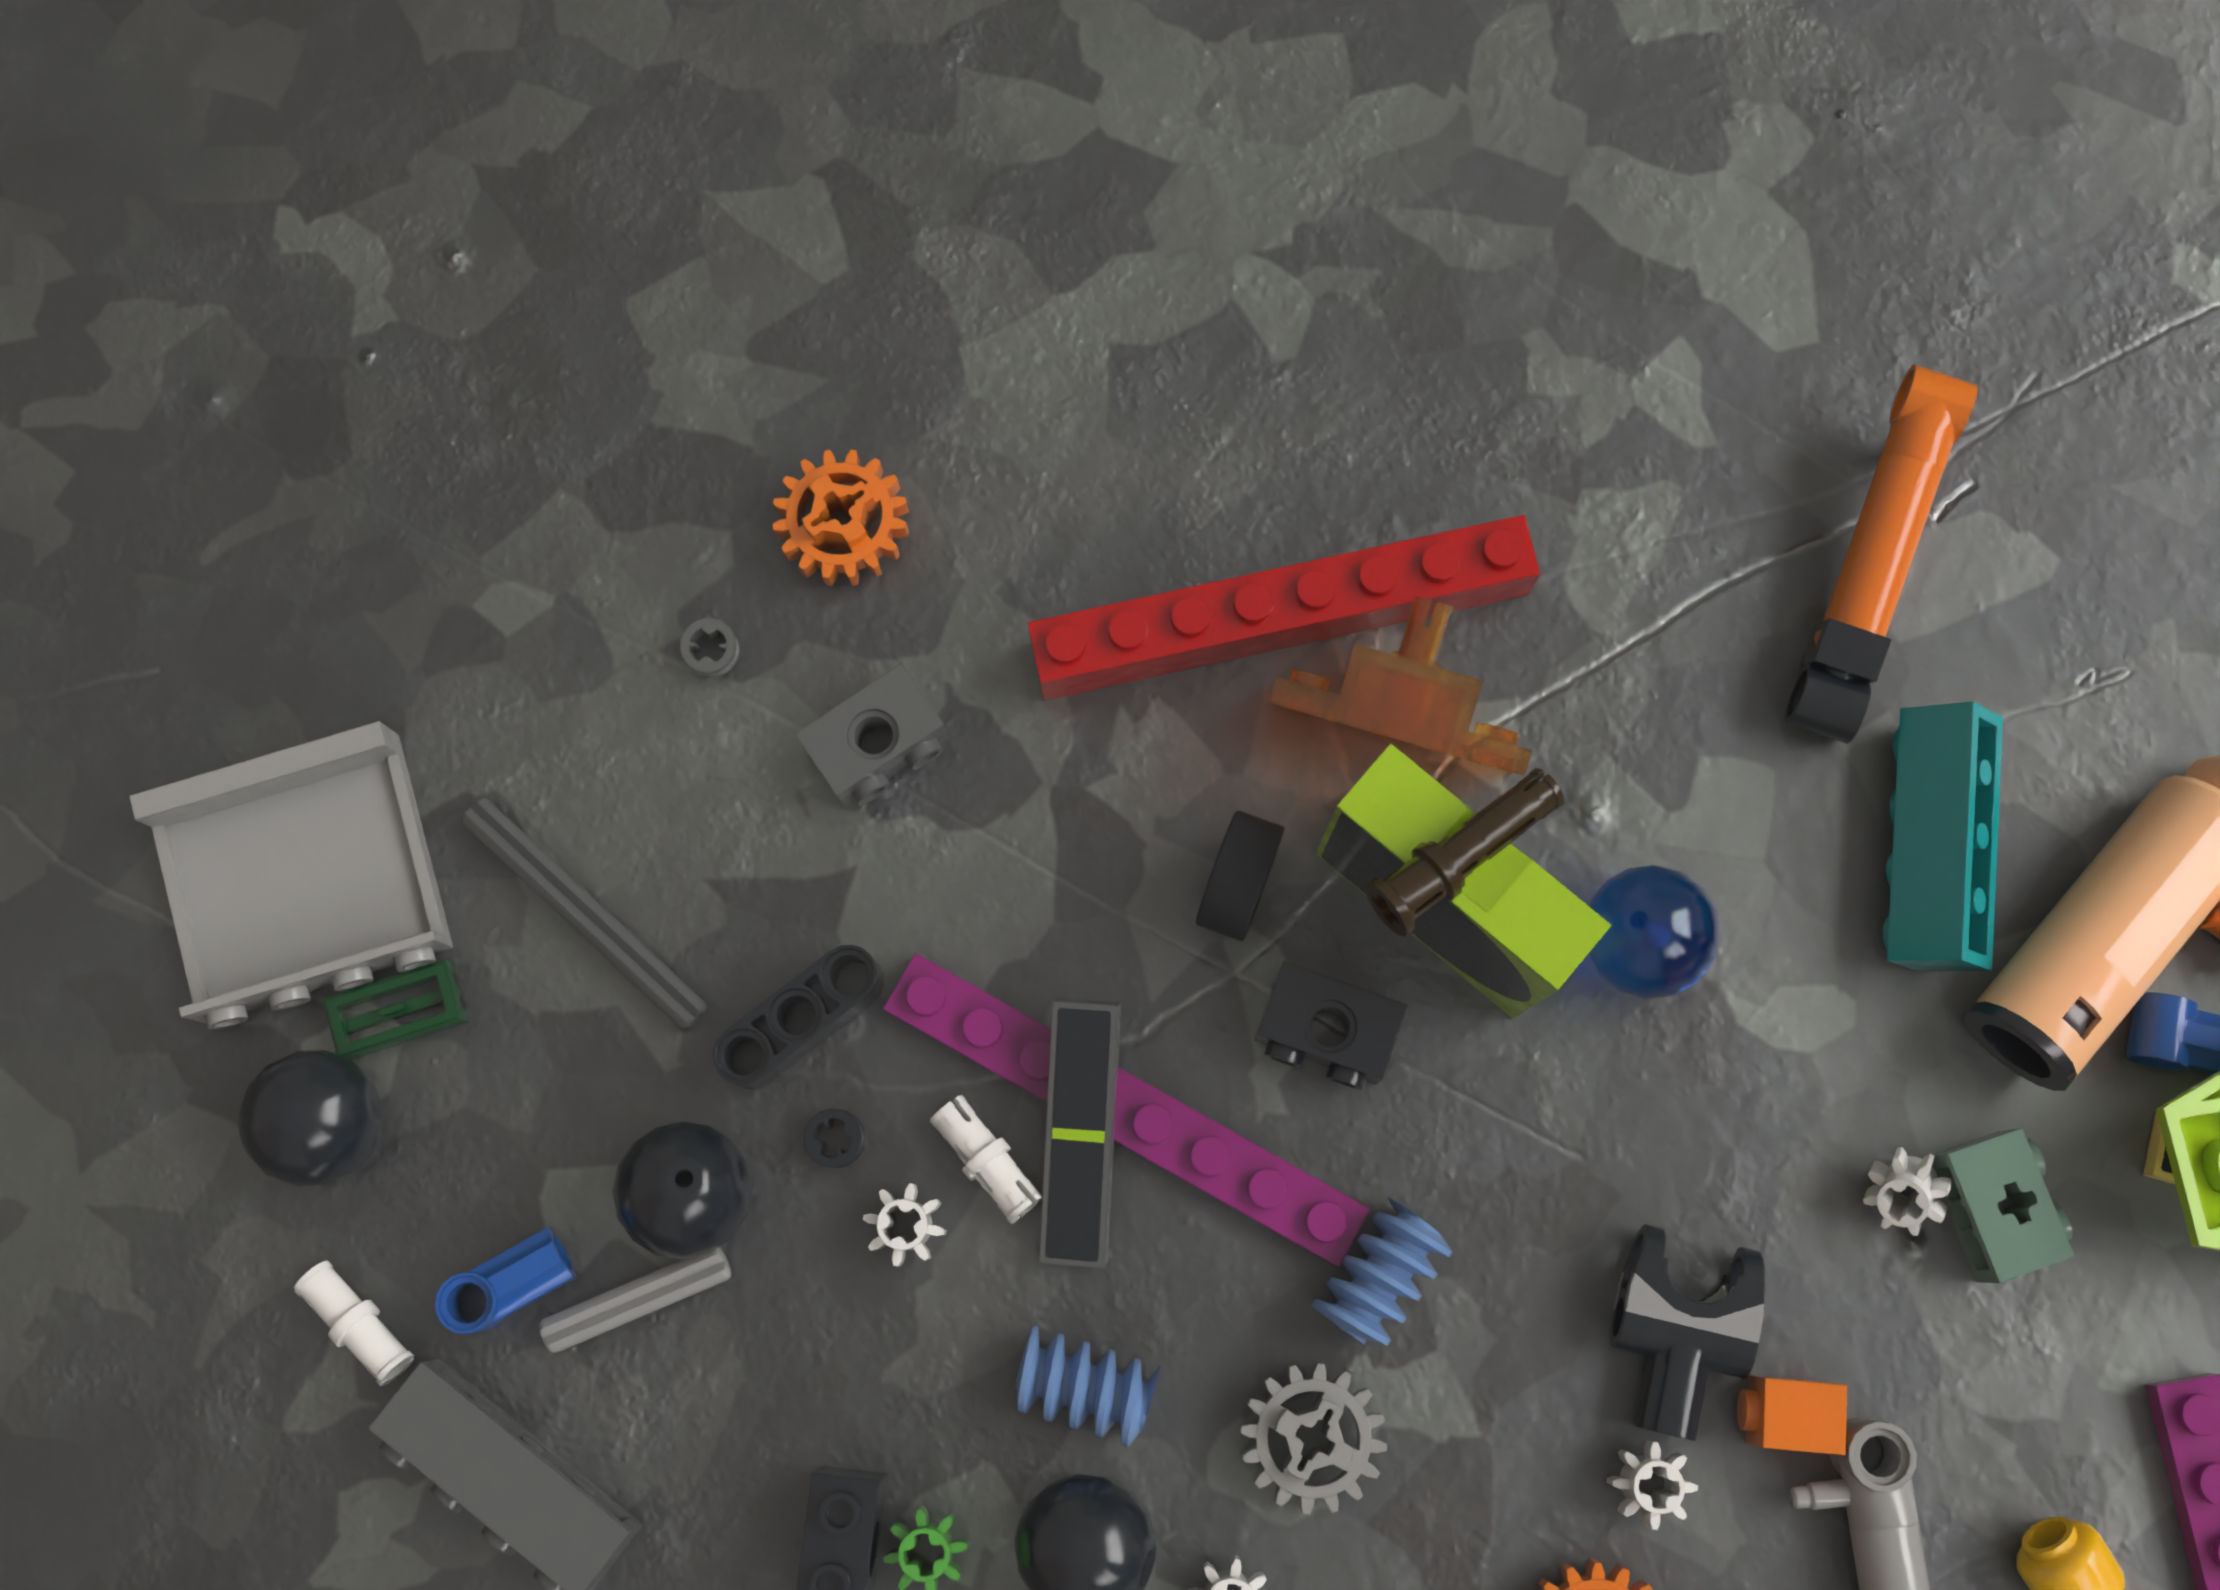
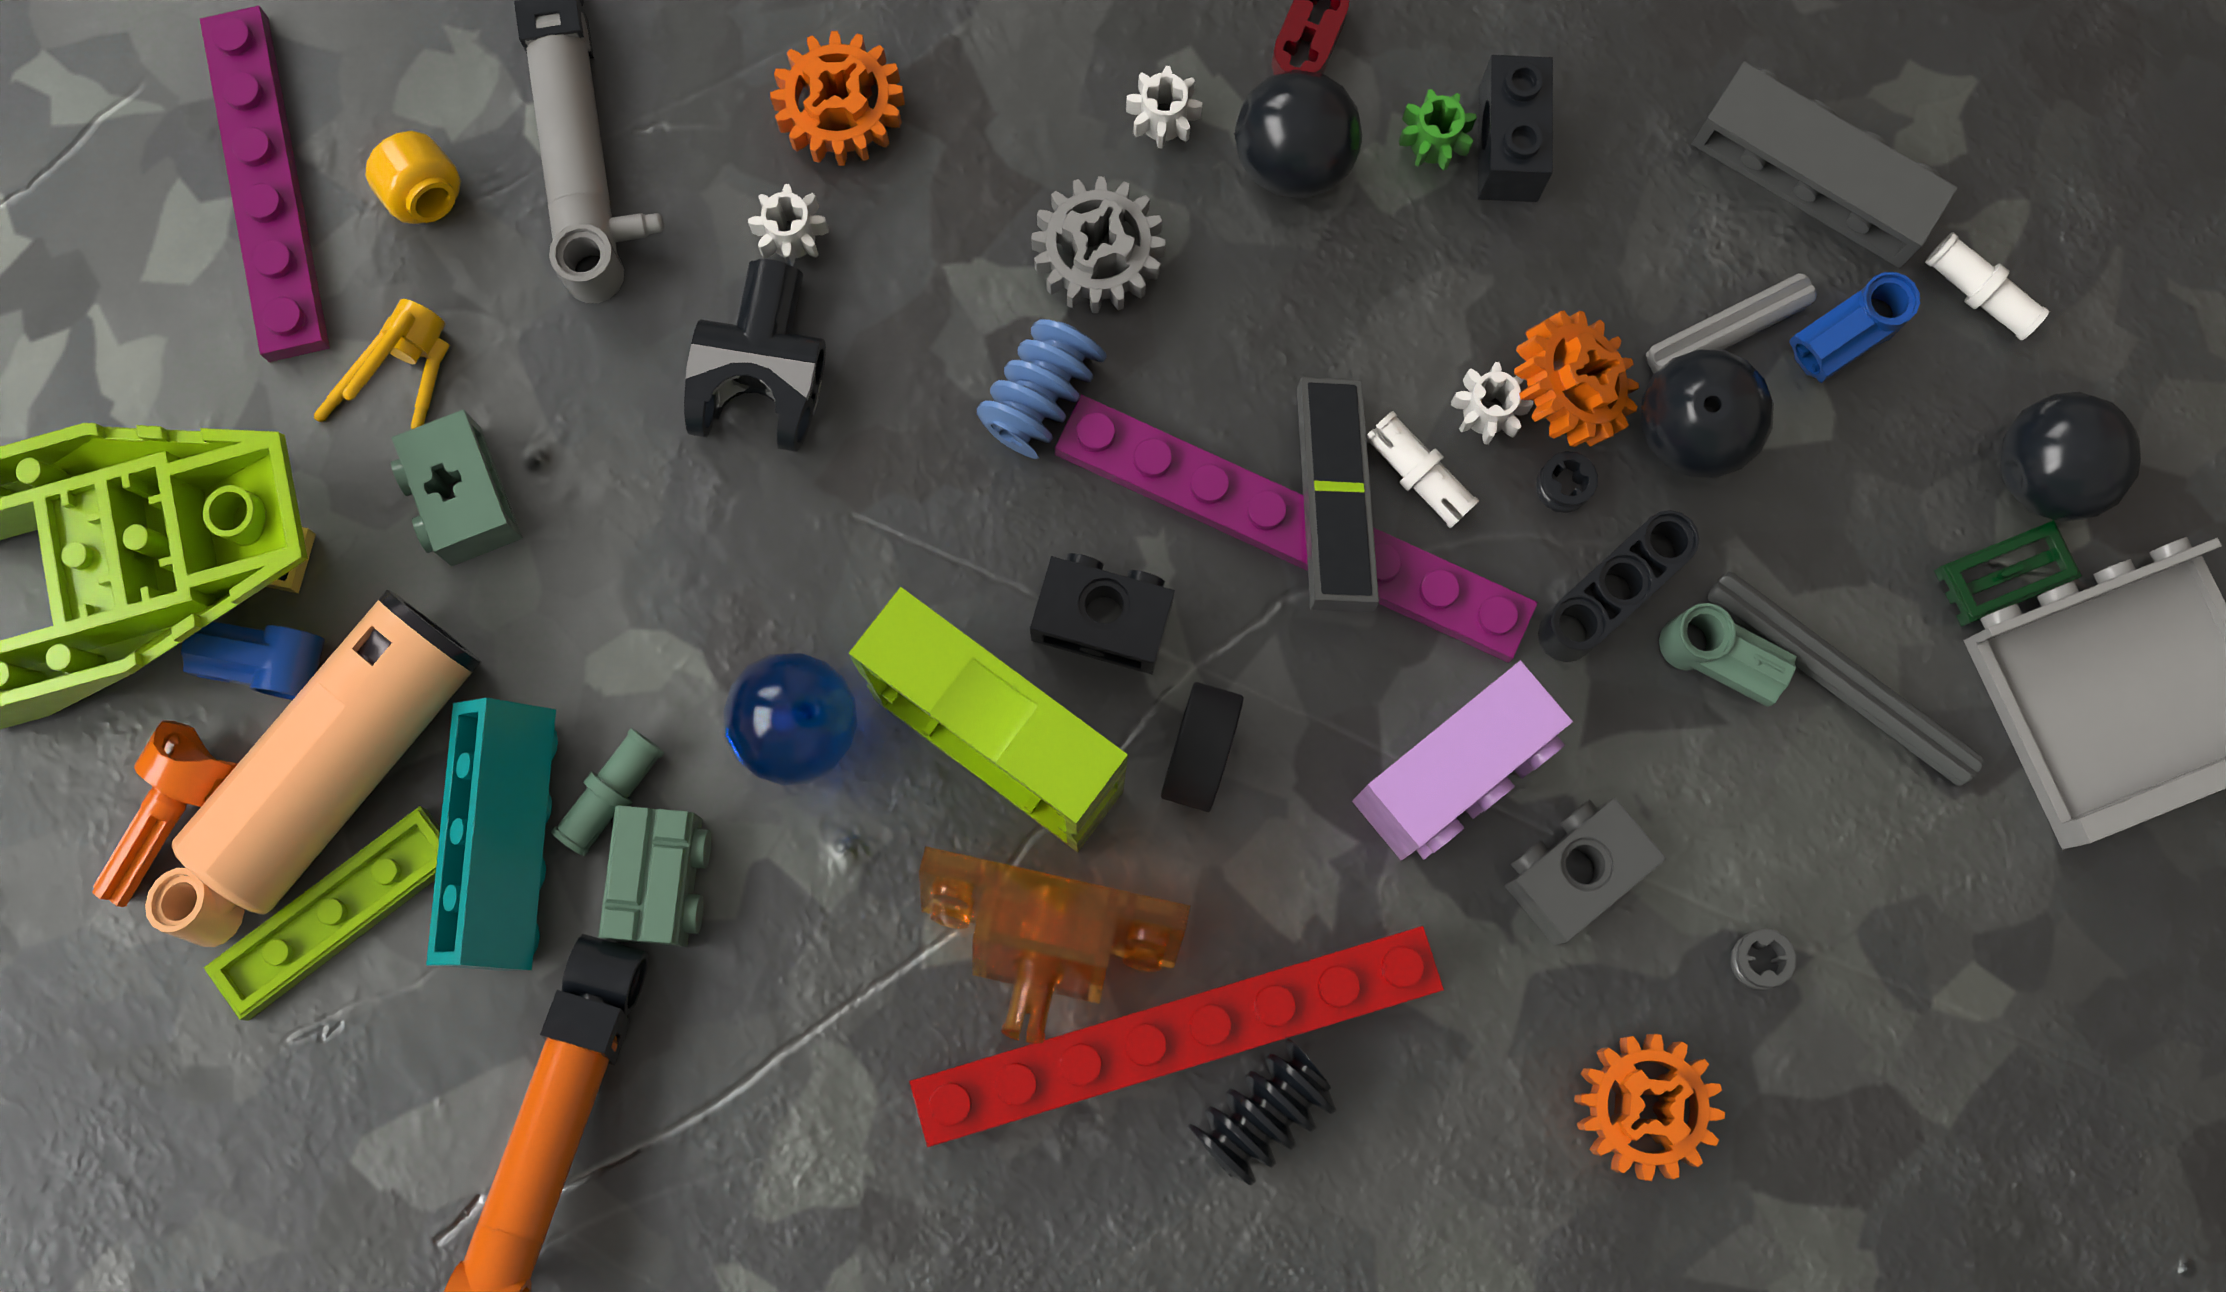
camera: 170 degrees right, 0 degrees up
medium blue piece [1014,1325,1161,1447] -> none
dark brown pin [1364,768,1564,937] -> none
orange brick [1737,1375,1847,1455] -> none
white gear [1863,1147,1952,1236] -> none
none -> lime tile [203,806,440,1021]
none -> yellow plant [314,299,450,429]
none -> sand green pin [551,728,665,856]
none -> sand green brick [598,806,711,947]
none -> black piece [1188,1038,1336,1185]
none -> lavender brick [1352,660,1573,861]
none -> orange gear [1514,310,1639,447]
none -> sand green piece [1659,603,1797,707]

